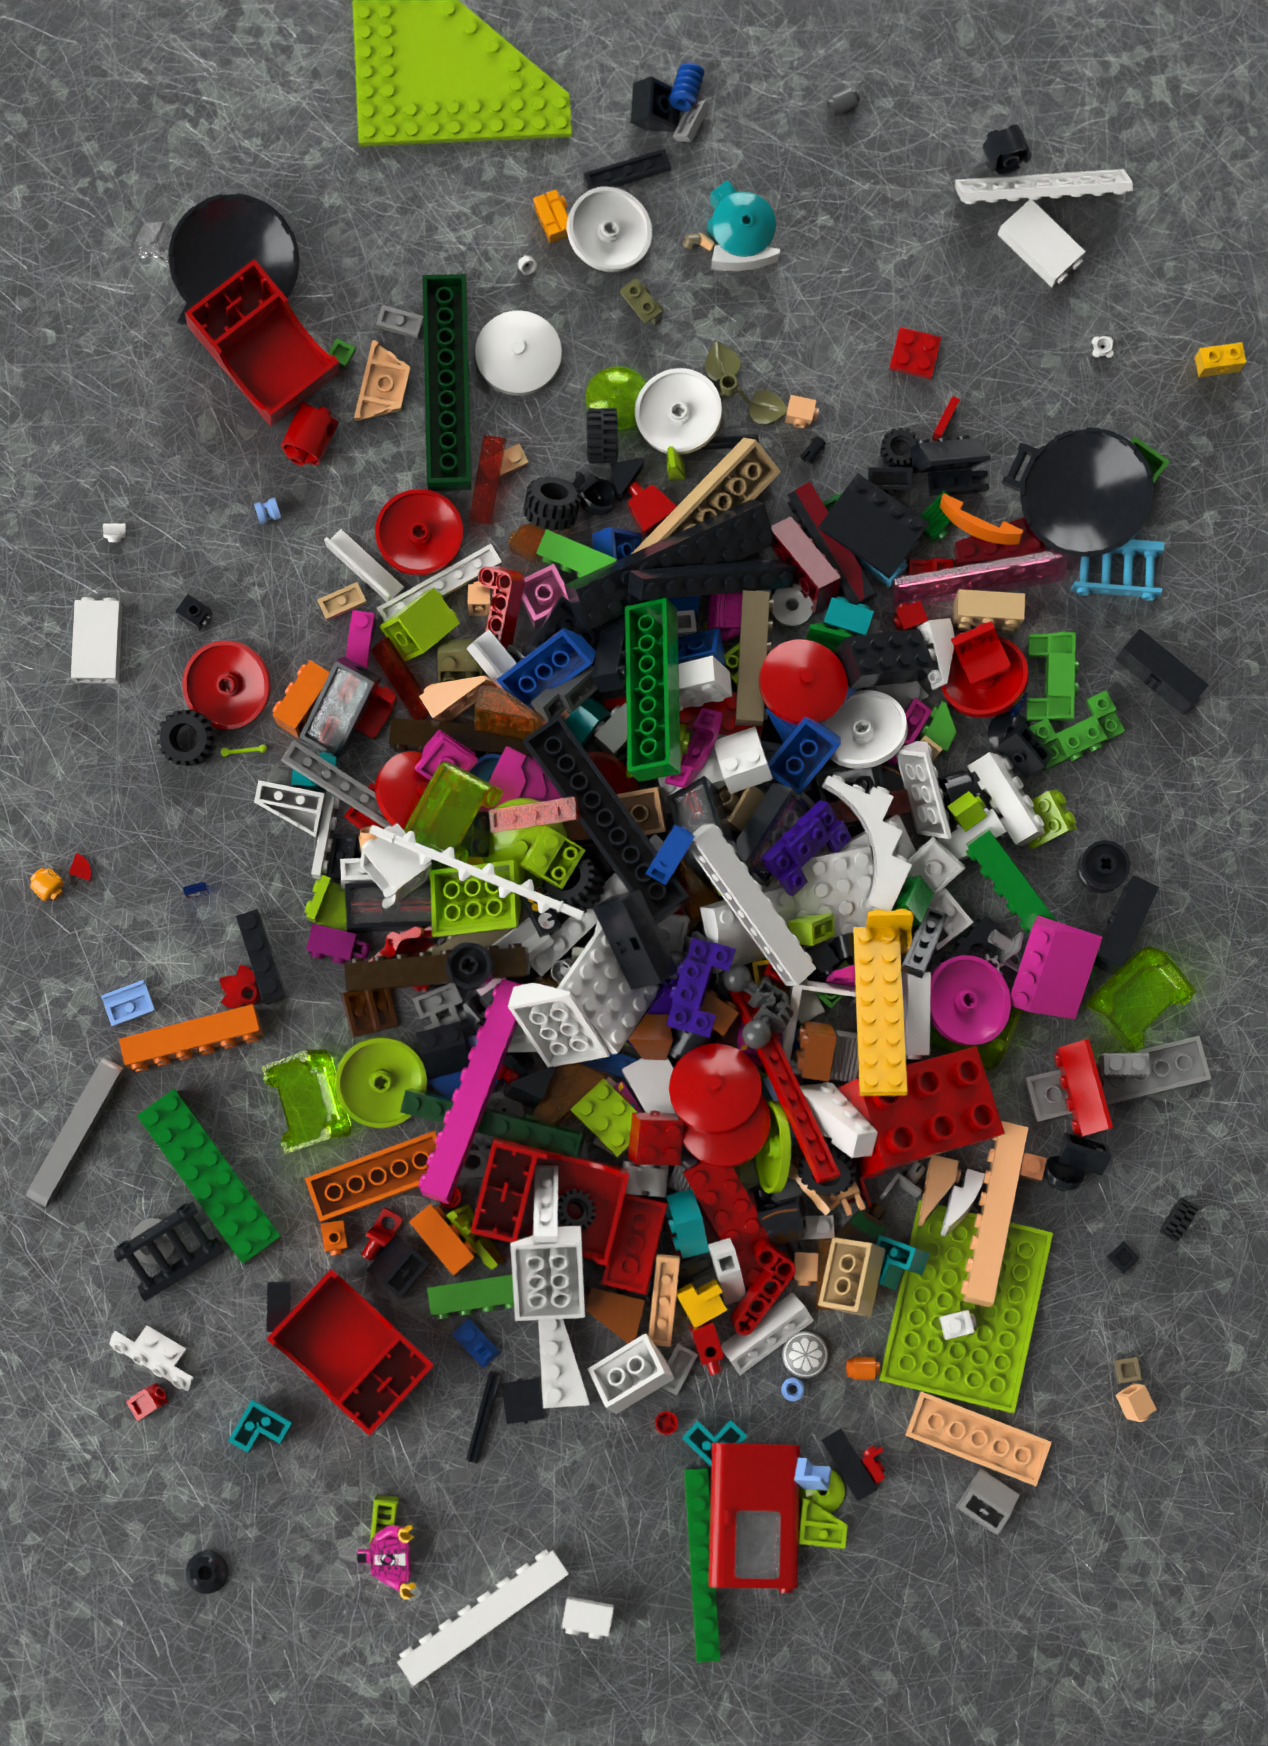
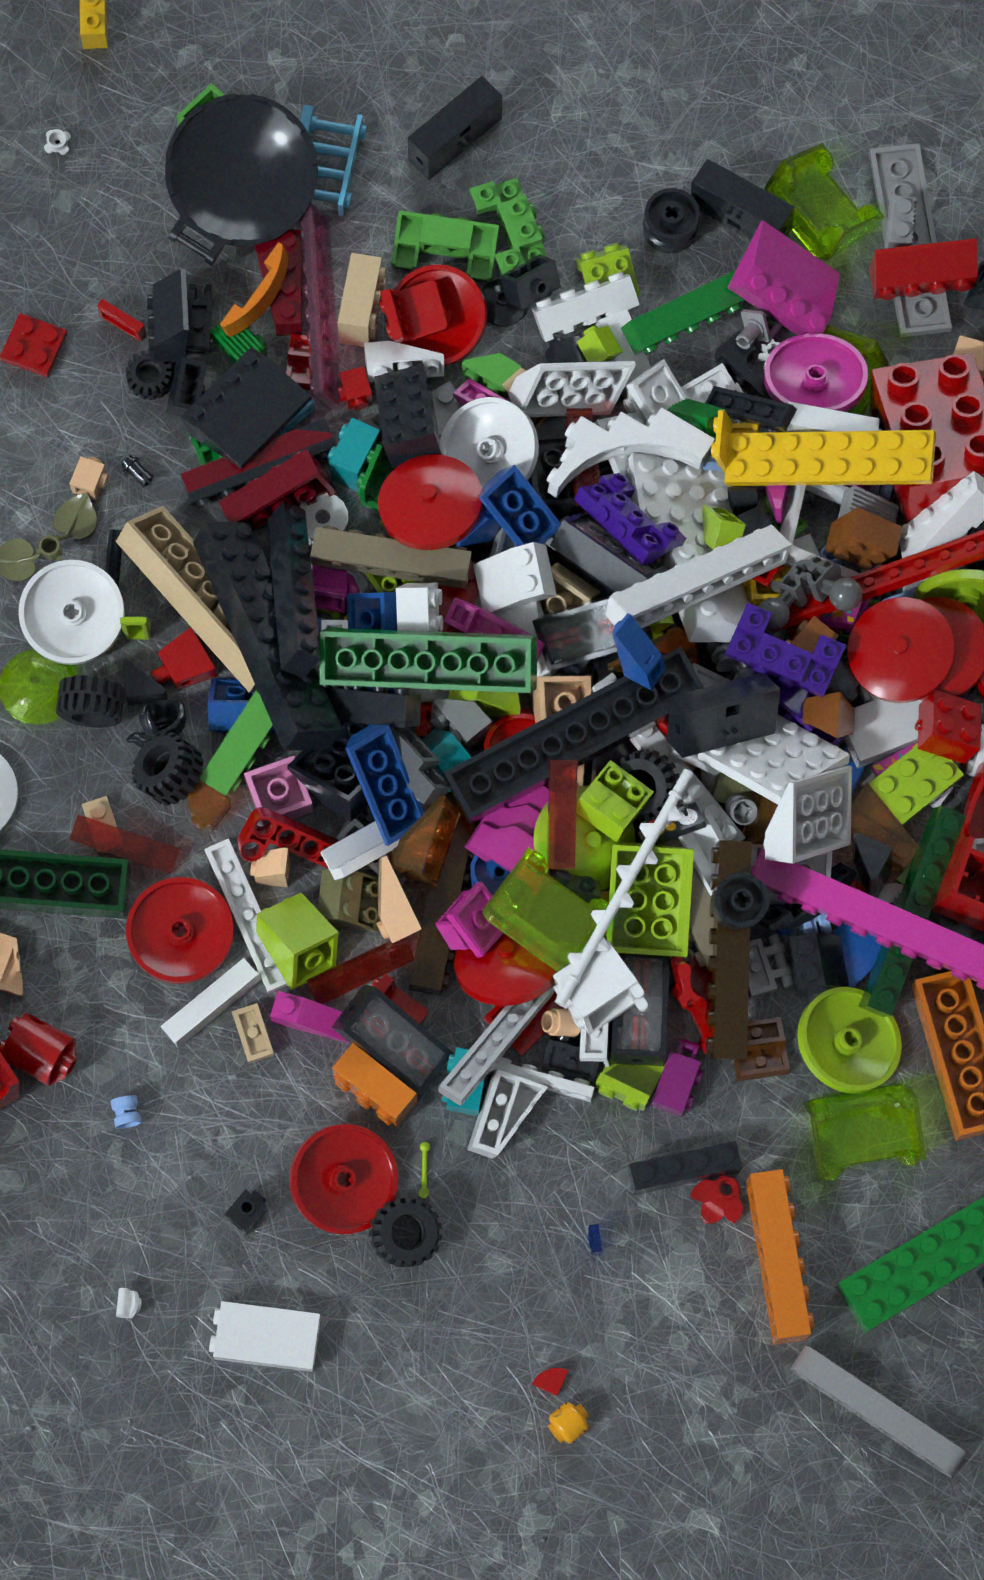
camera: 80 degrees left, 5 degrees down
light blue plate [101,980,156,1027] -> none

